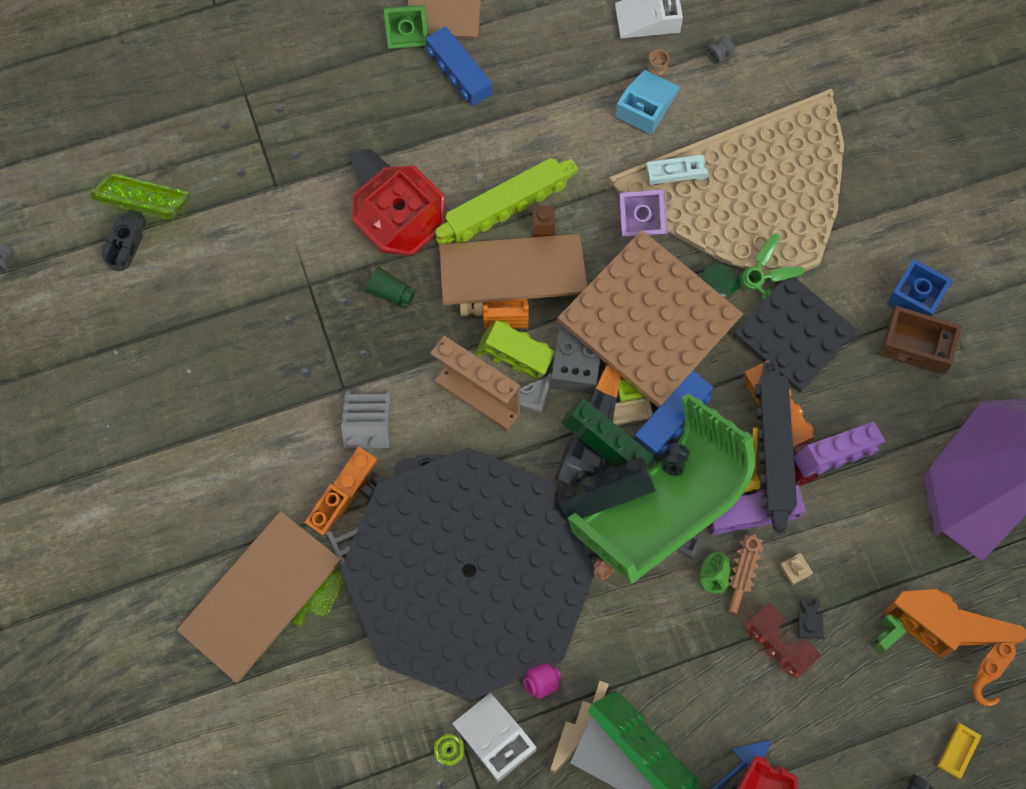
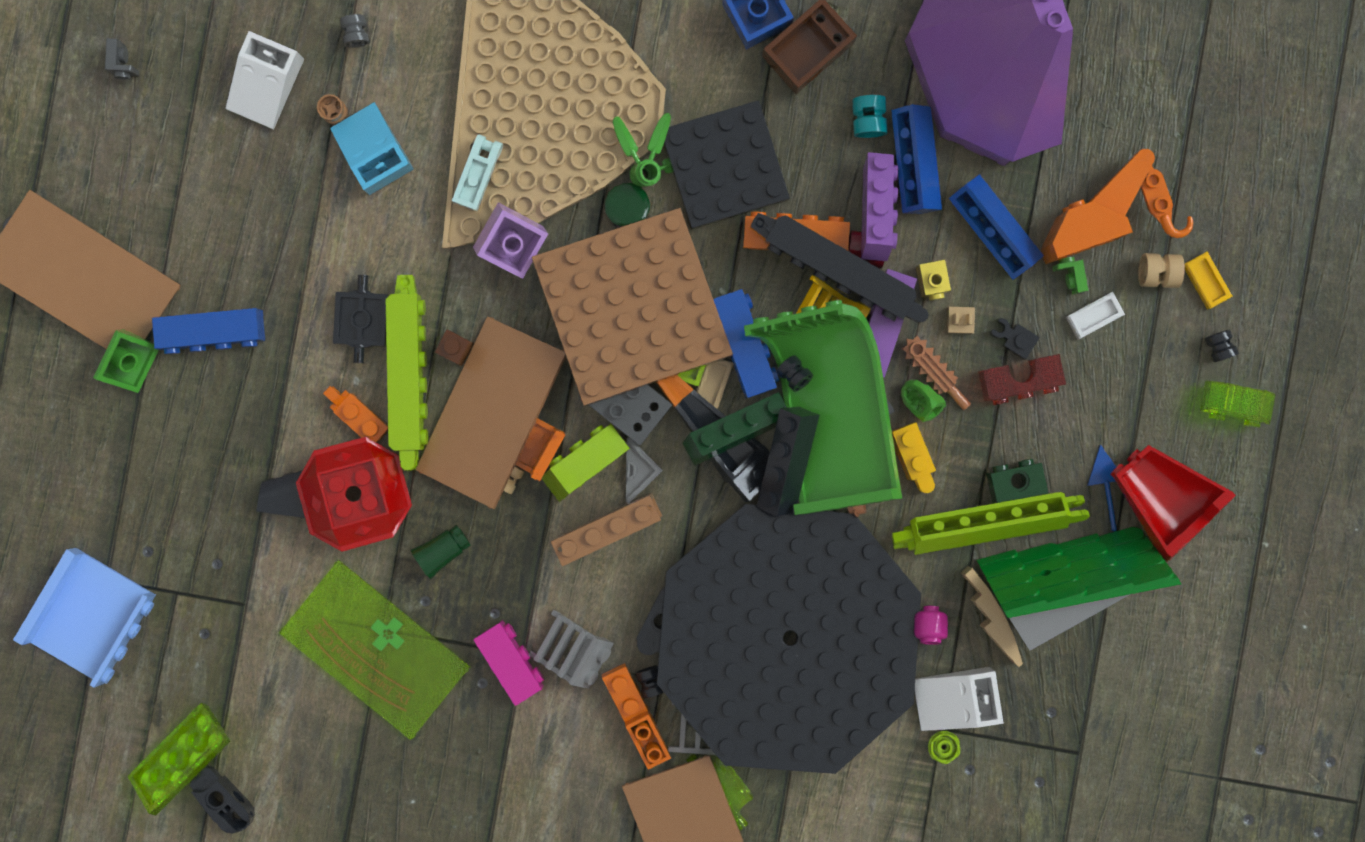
camera: 60 degrees left, 20 degrees up
none -> light blue panel [13,548,156,688]
none -> clear neon green piece [279,560,471,740]
none -> orange hinge [323,386,388,443]
none -> black plate [333,275,389,363]
none -> dark pink brick [473,620,544,706]
none -> teal wheel [852,95,888,138]
none -> blue brick [891,104,942,214]
none -> yellow brick [892,422,936,493]
none -> lime hinge [892,492,1090,555]
none -> light yellow brick [916,260,951,301]
none -> blue brick [949,174,1044,280]
none -> dark green brick [986,459,1049,504]
none -> white tile [1066,292,1125,340]
none -> tan wheel [1138,253,1185,288]

